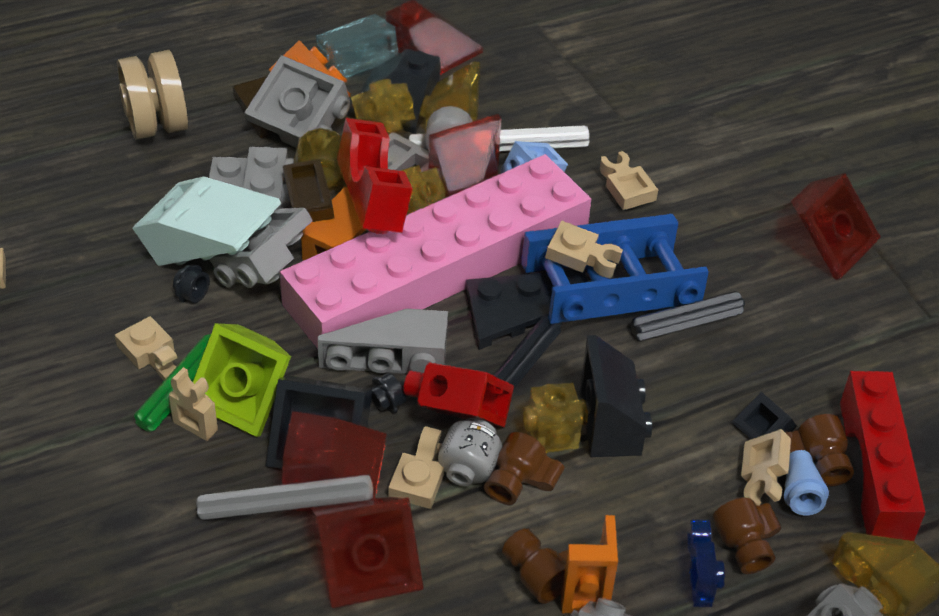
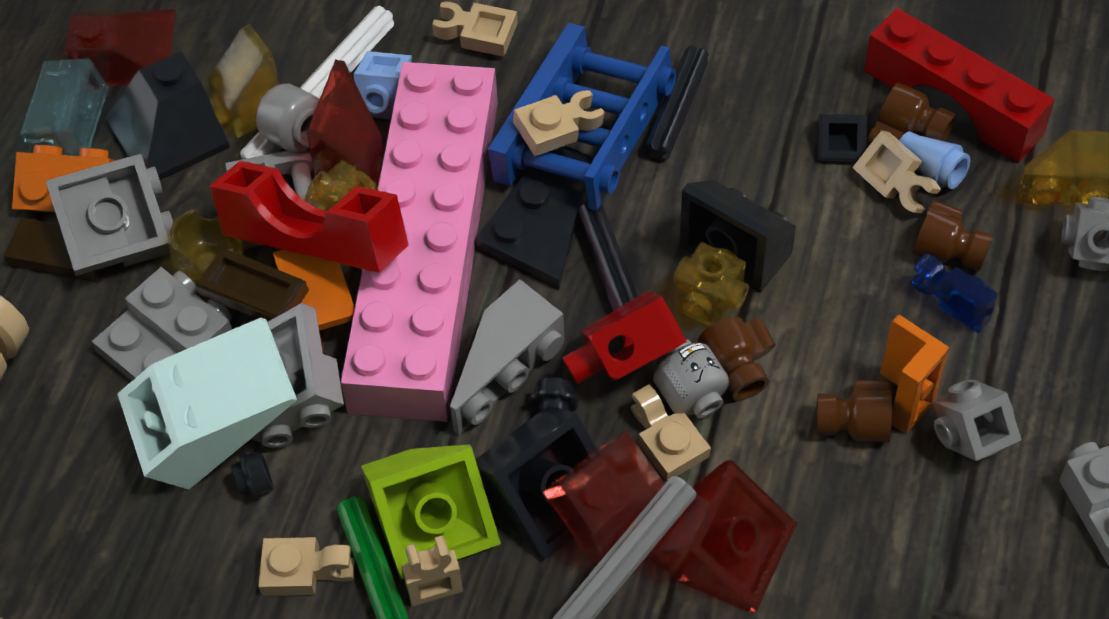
camera: 45 degrees left, 10 degrees up
clear yellow brick [351,79,416,134] -> none

